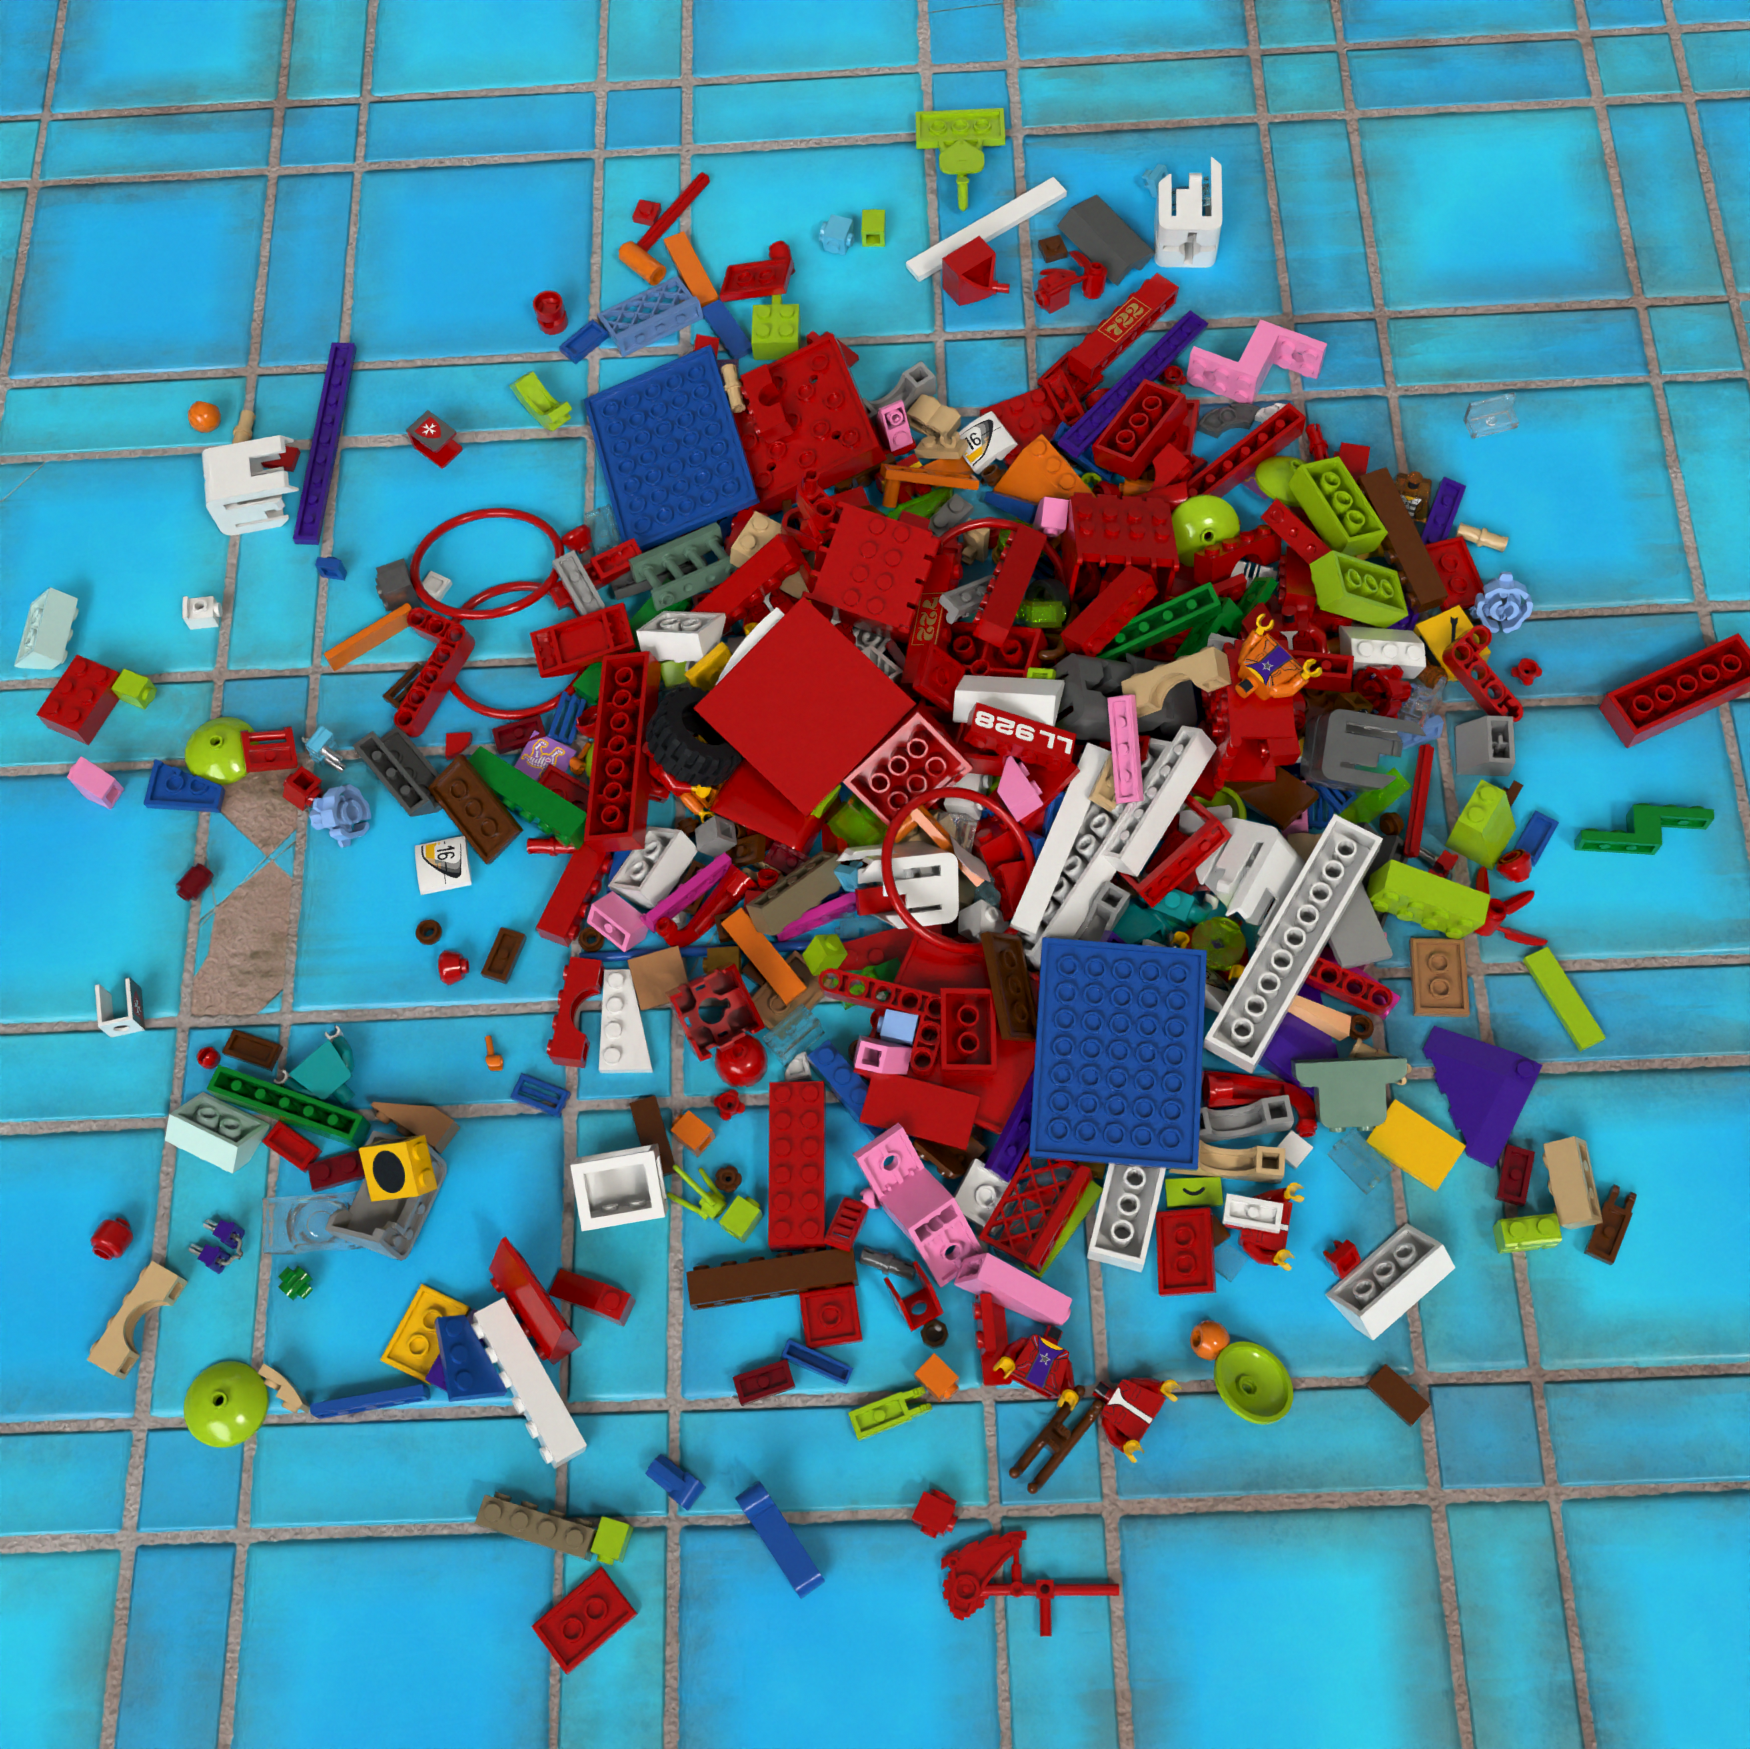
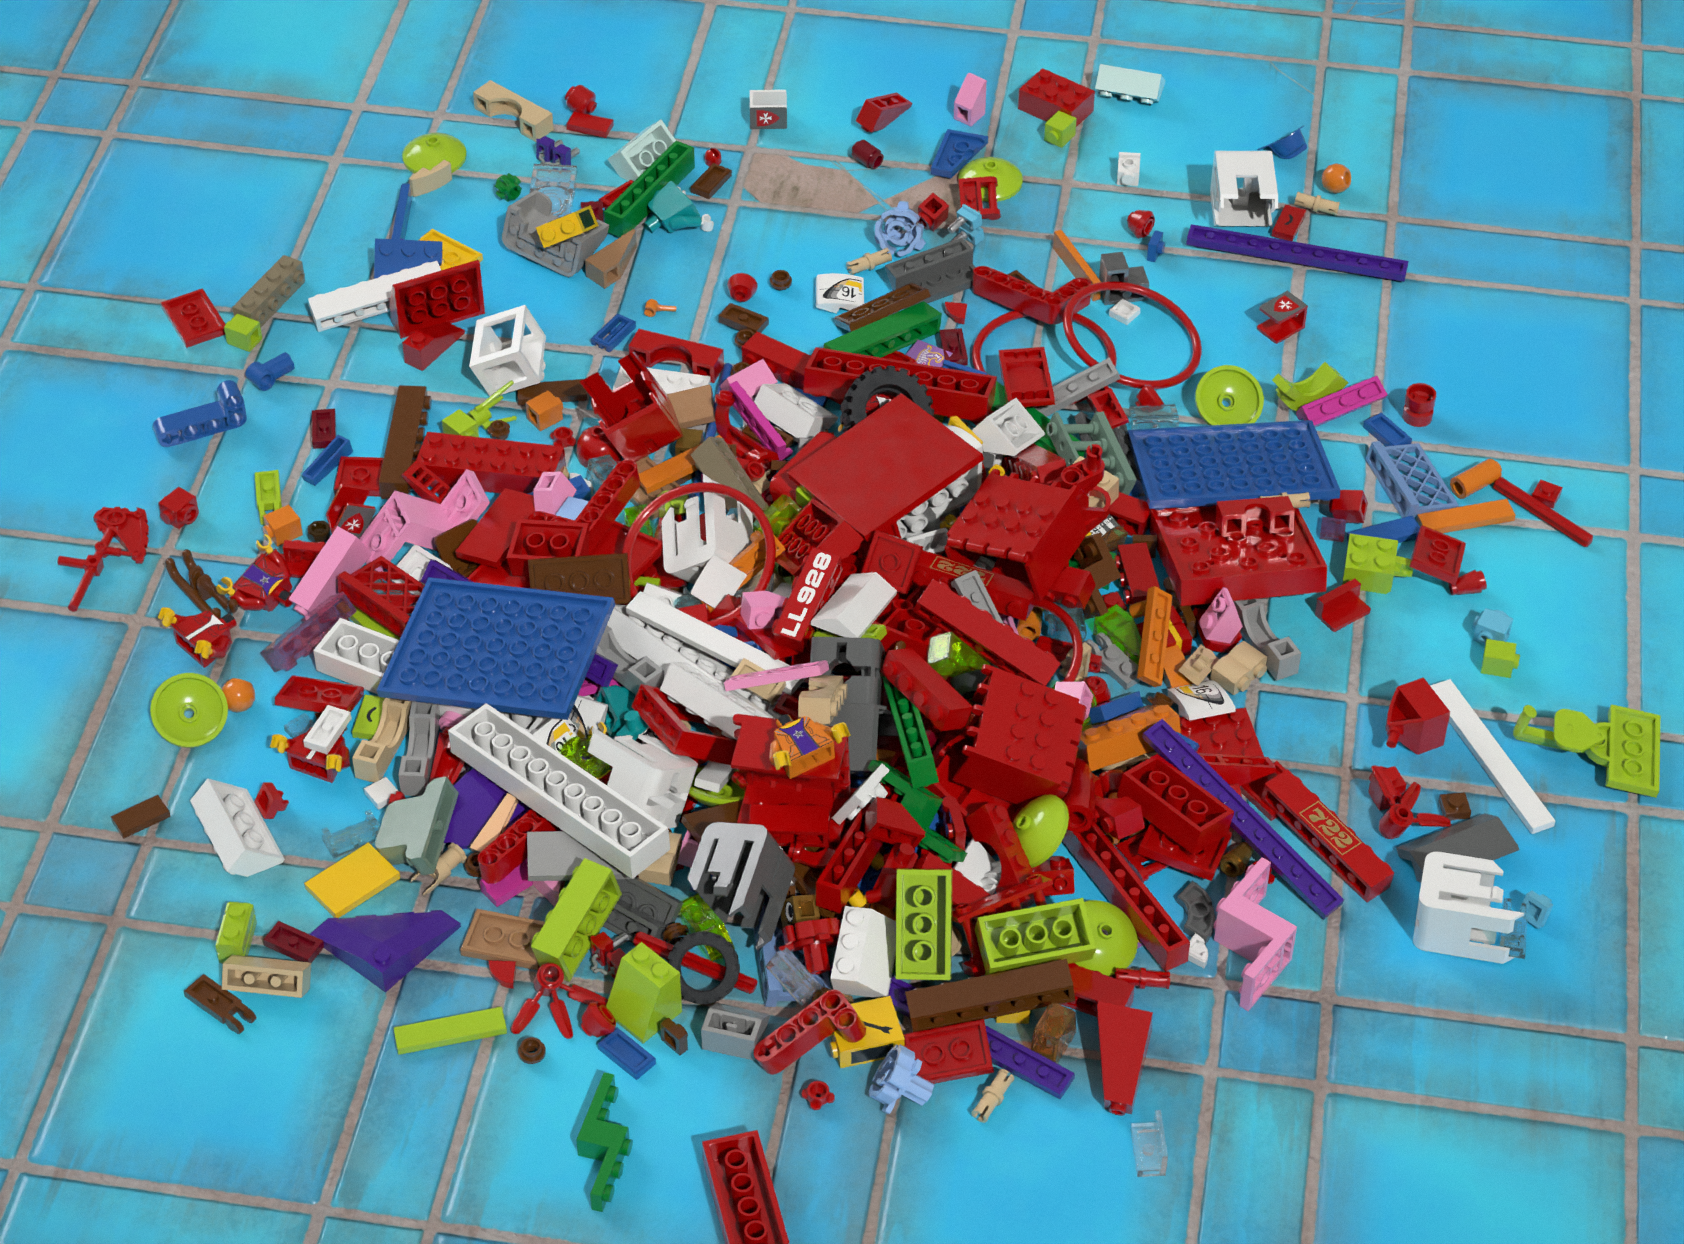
camera: 95 degrees right, 20 degrees down
none -> clear pink brick [260,591,357,672]
none -> red tile [489,961,516,989]
none -> reddish brown plate [518,1037,546,1064]
none -> red tile [566,111,614,138]
none -> black tyre [668,932,740,1004]
none -> reddish brown plate [735,329,755,349]
none -> tan pin [846,248,892,275]
none -> red slope [856,92,913,132]
none -> red slope [1097,1001,1153,1116]
none -> red cone [1127,210,1155,239]
none -> lime dish [1195,365,1264,425]
none -> blue piece [1257,125,1307,159]
none -> dark pink hinge [1296,376,1388,427]

